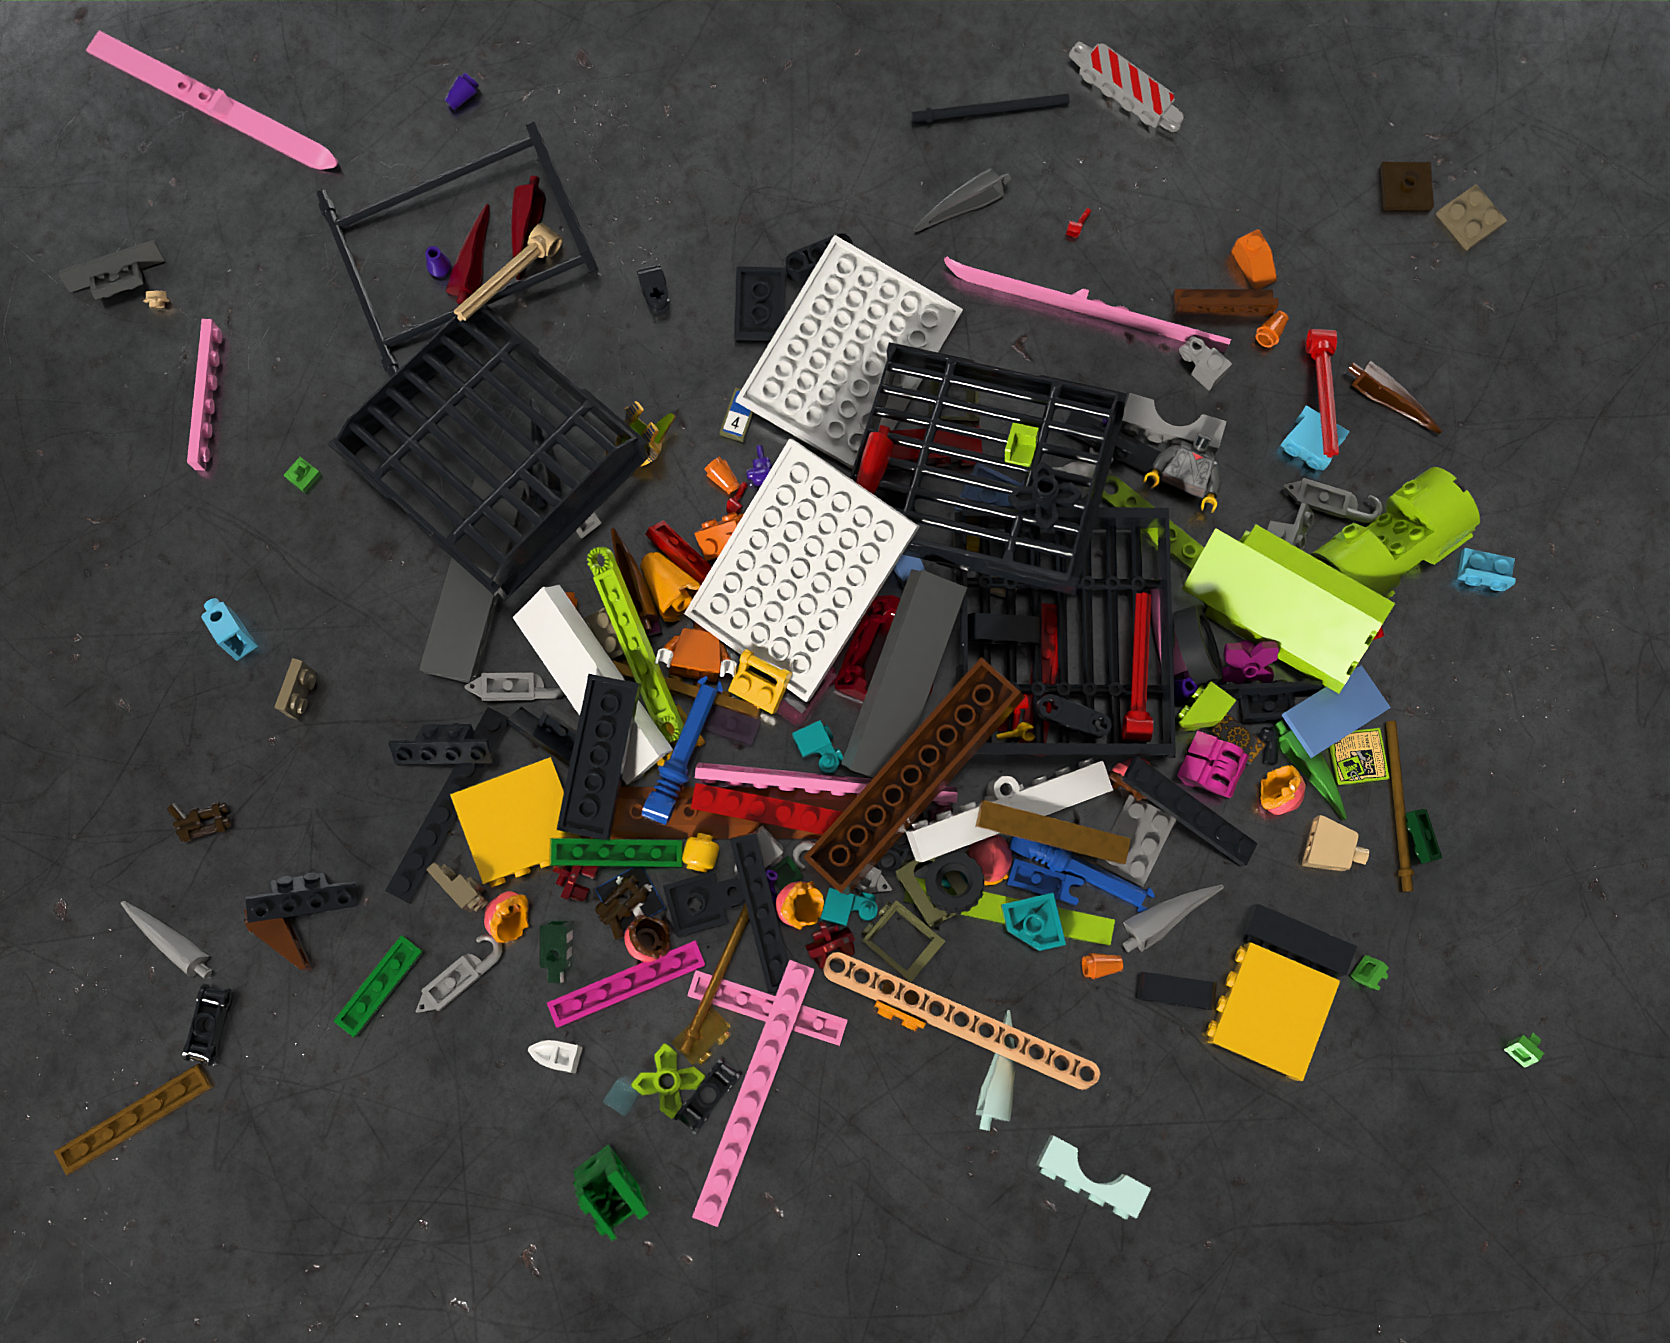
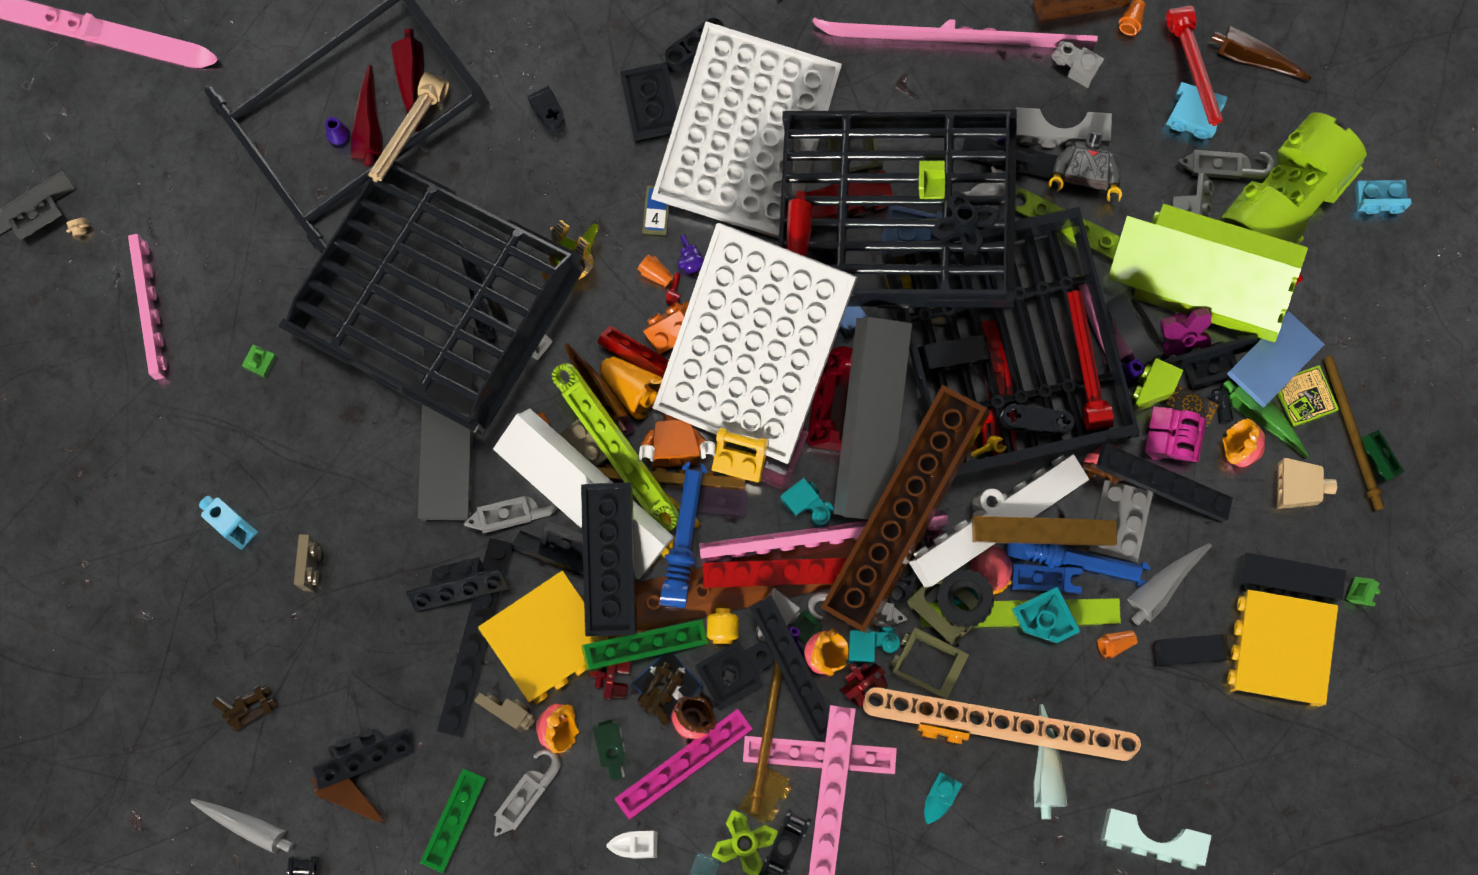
camera: 10 degrees left, 0 degrees up
none -> teal plate [924,772,962,824]

